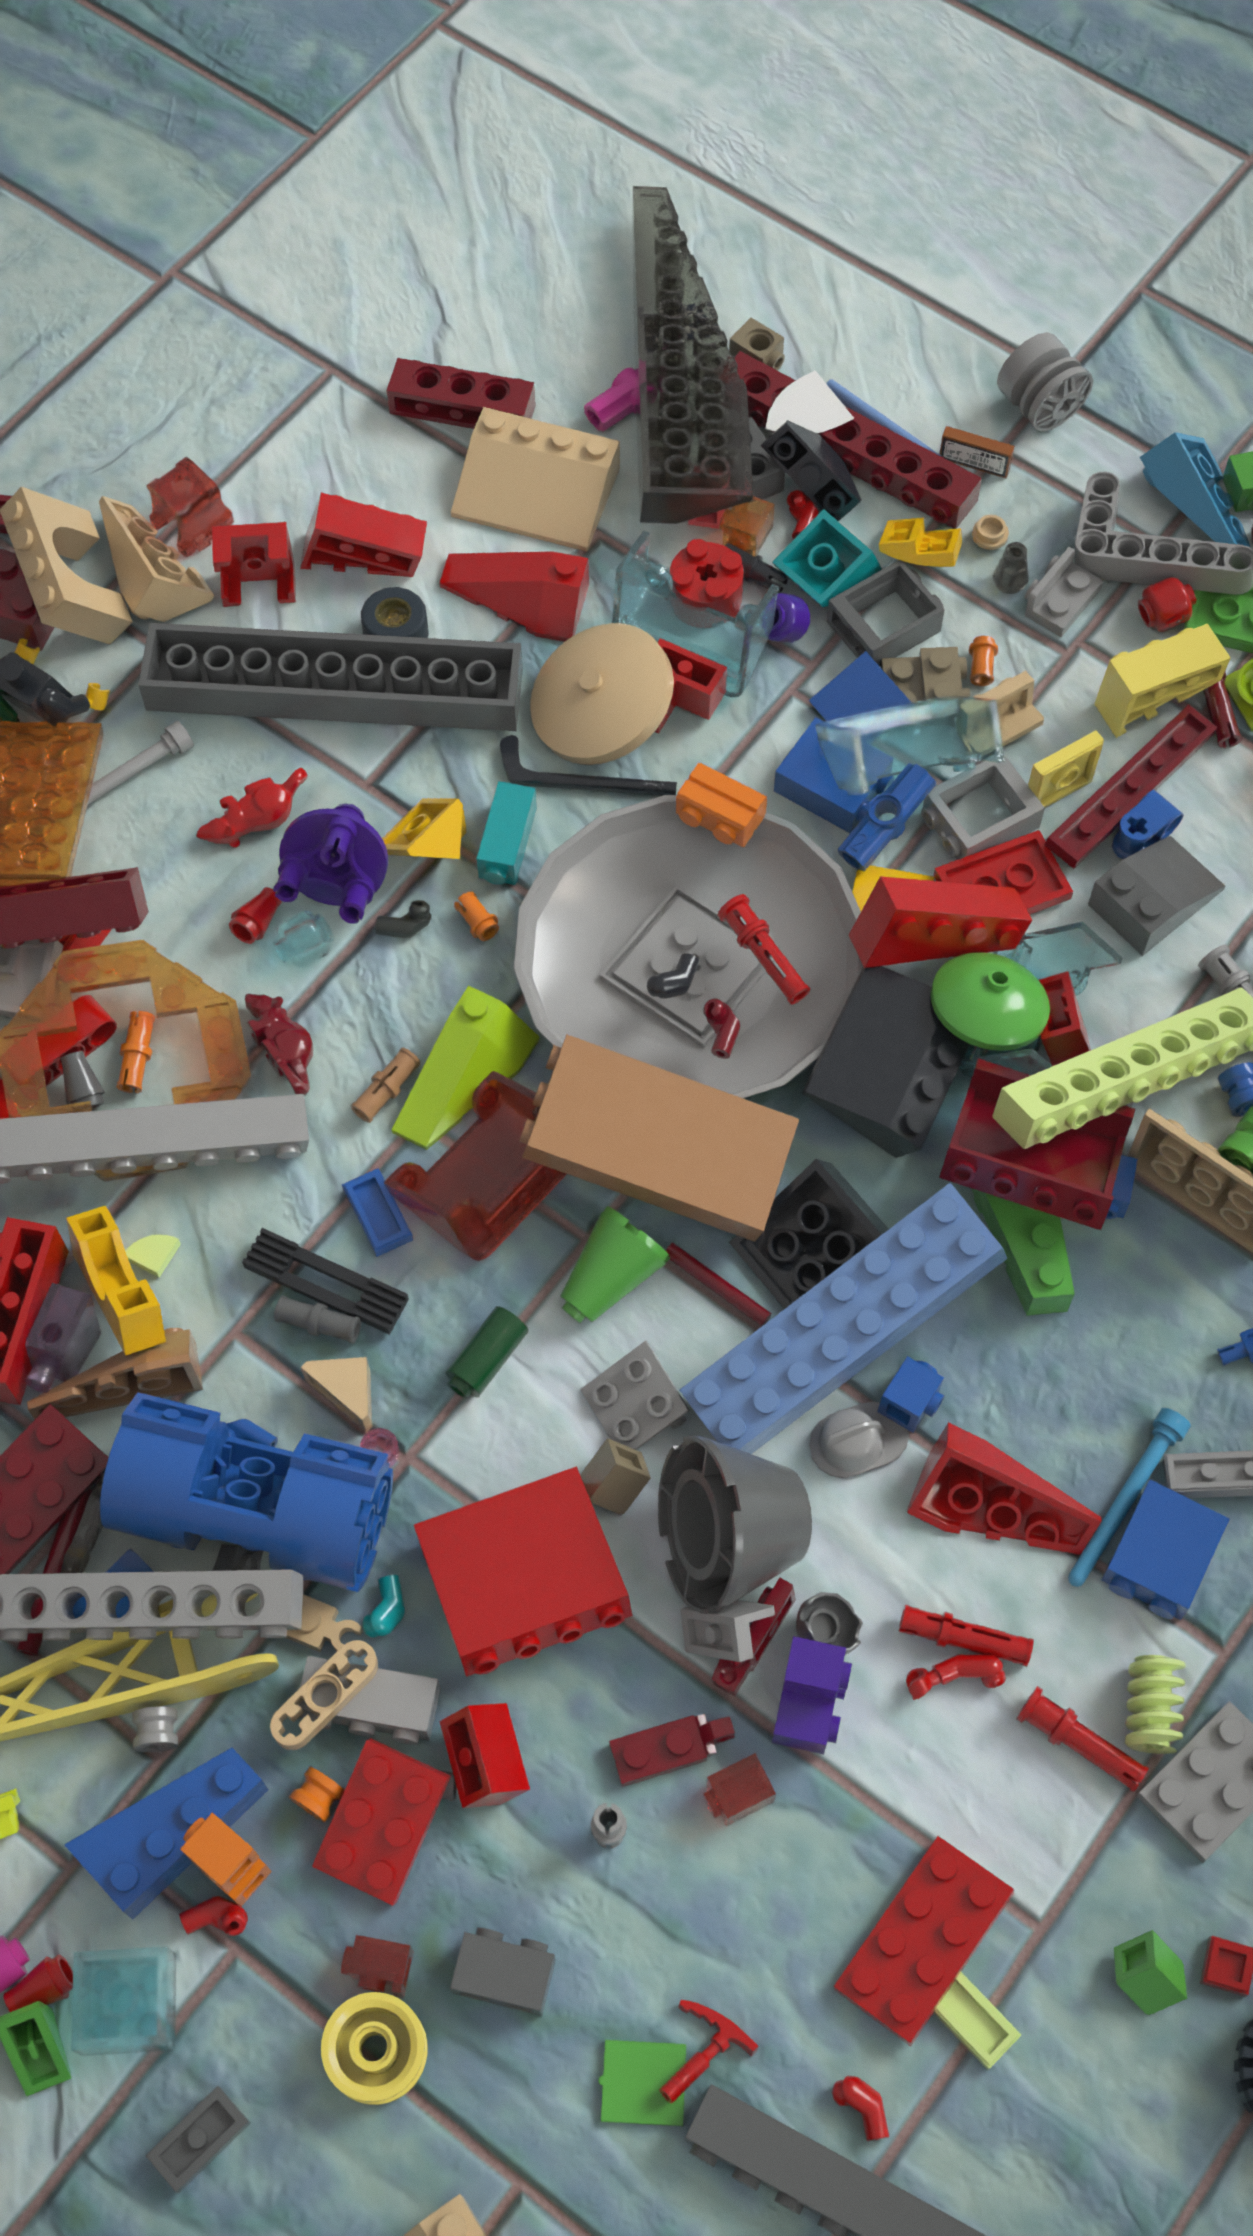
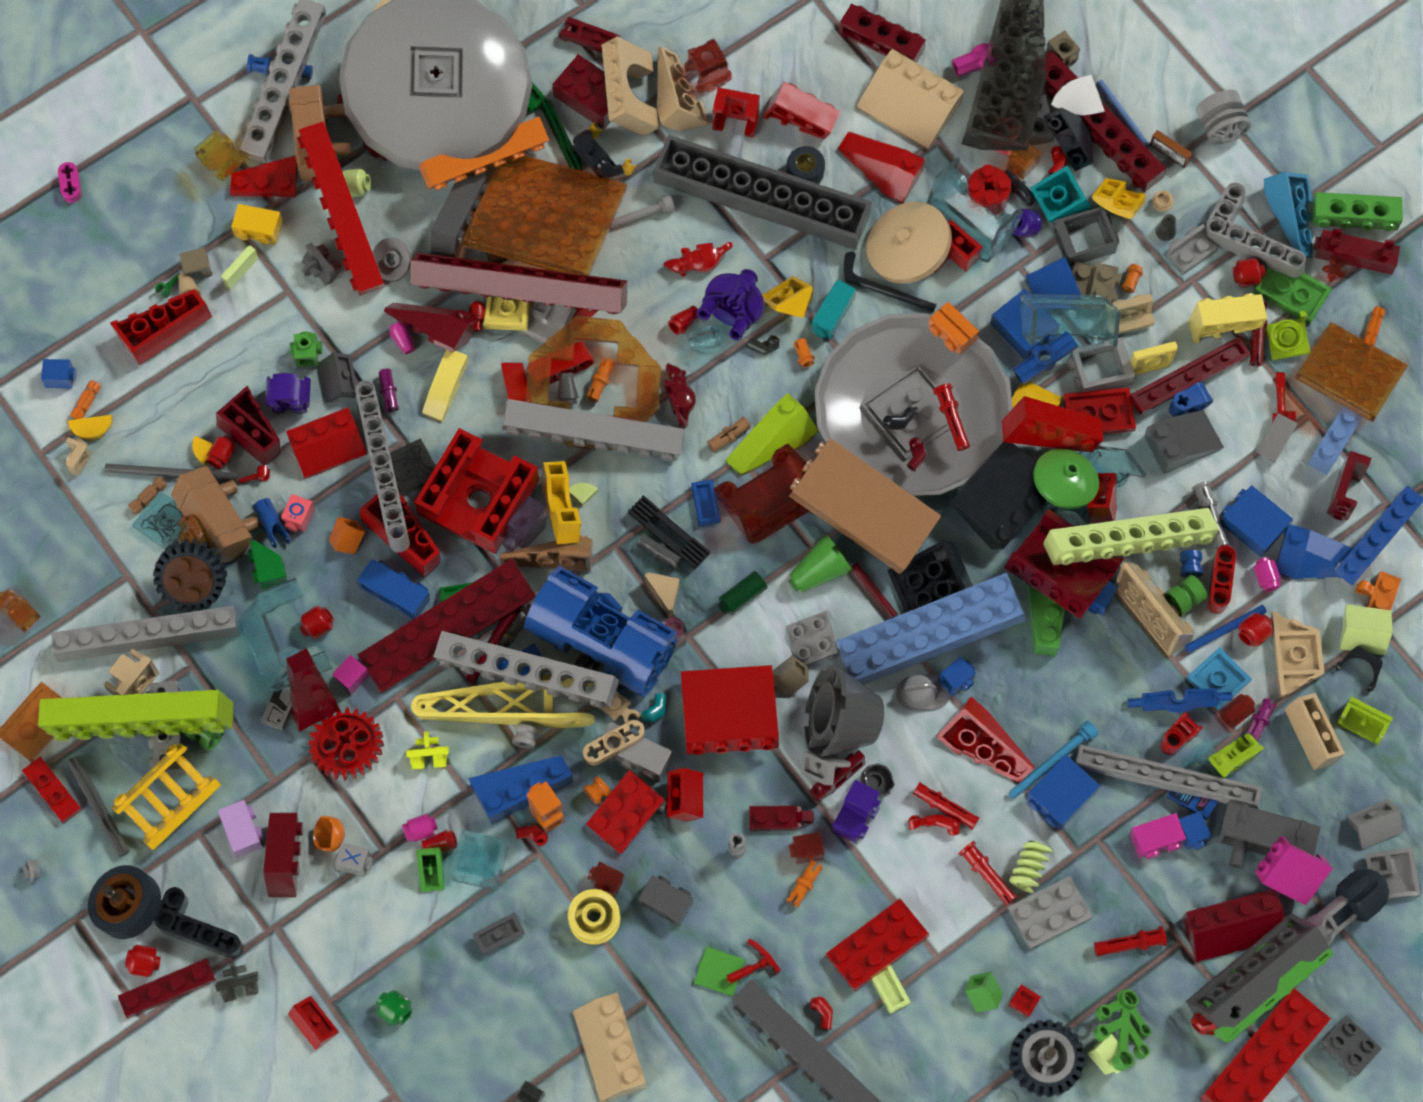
camera: 15 degrees right, 5 degrees up
none -> orange pin [786,860,823,908]

